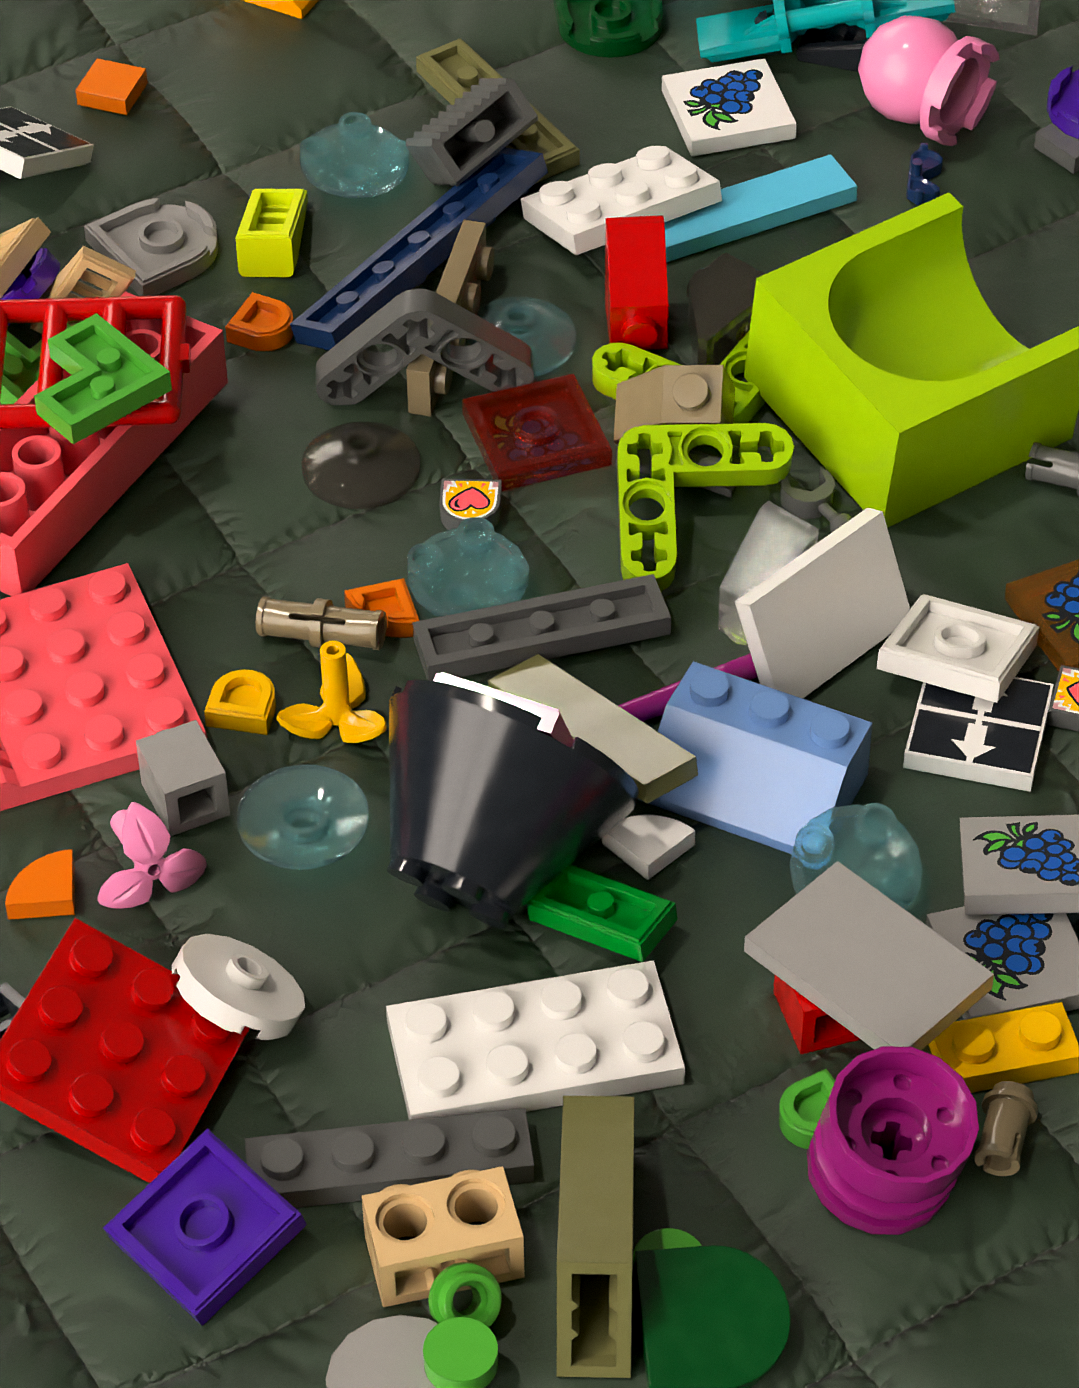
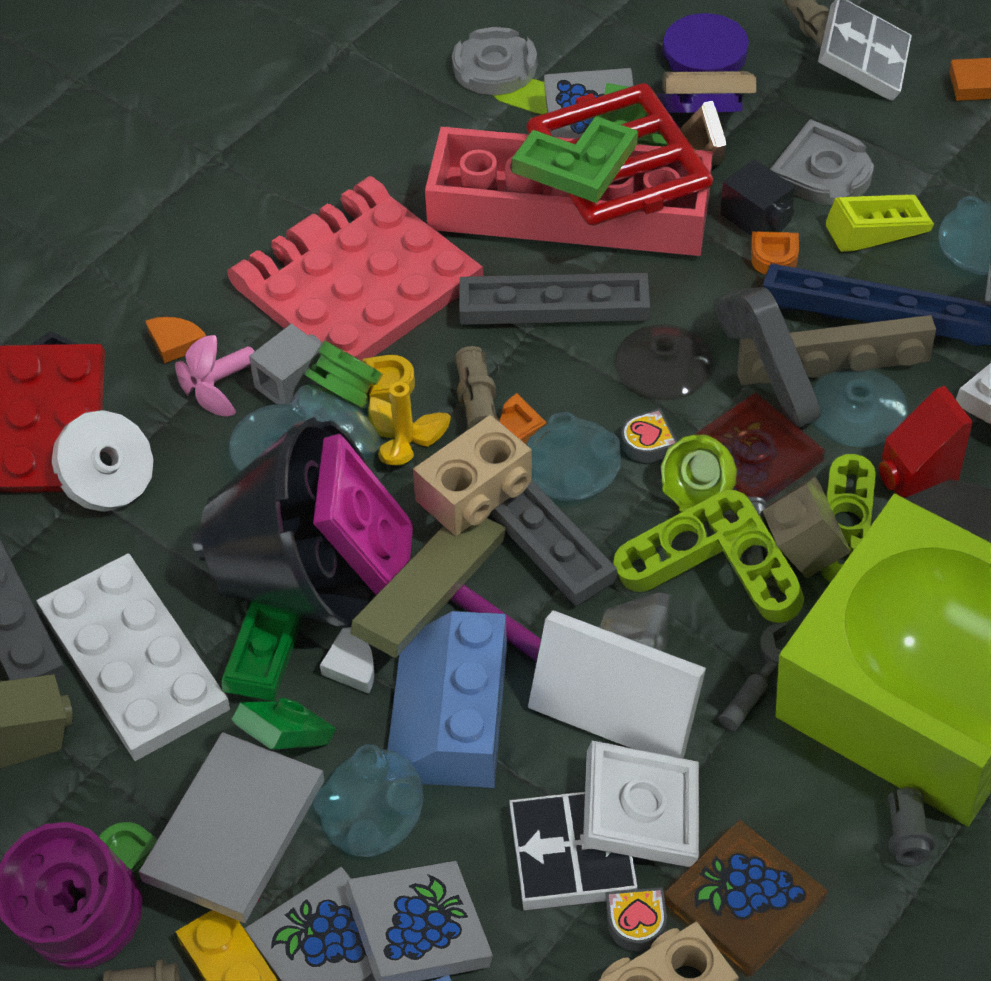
camera: 70 degrees right, 5 degrees up
none -> green plate [231,698,336,750]
none -> clear light blue dish [290,385,381,460]
none -> bright green wheel [304,340,383,408]
none -> tan brick [413,415,532,536]
none -> dark grey plate [459,273,650,324]
none -> lime hair [660,434,737,512]
none -> black brick [720,159,795,236]

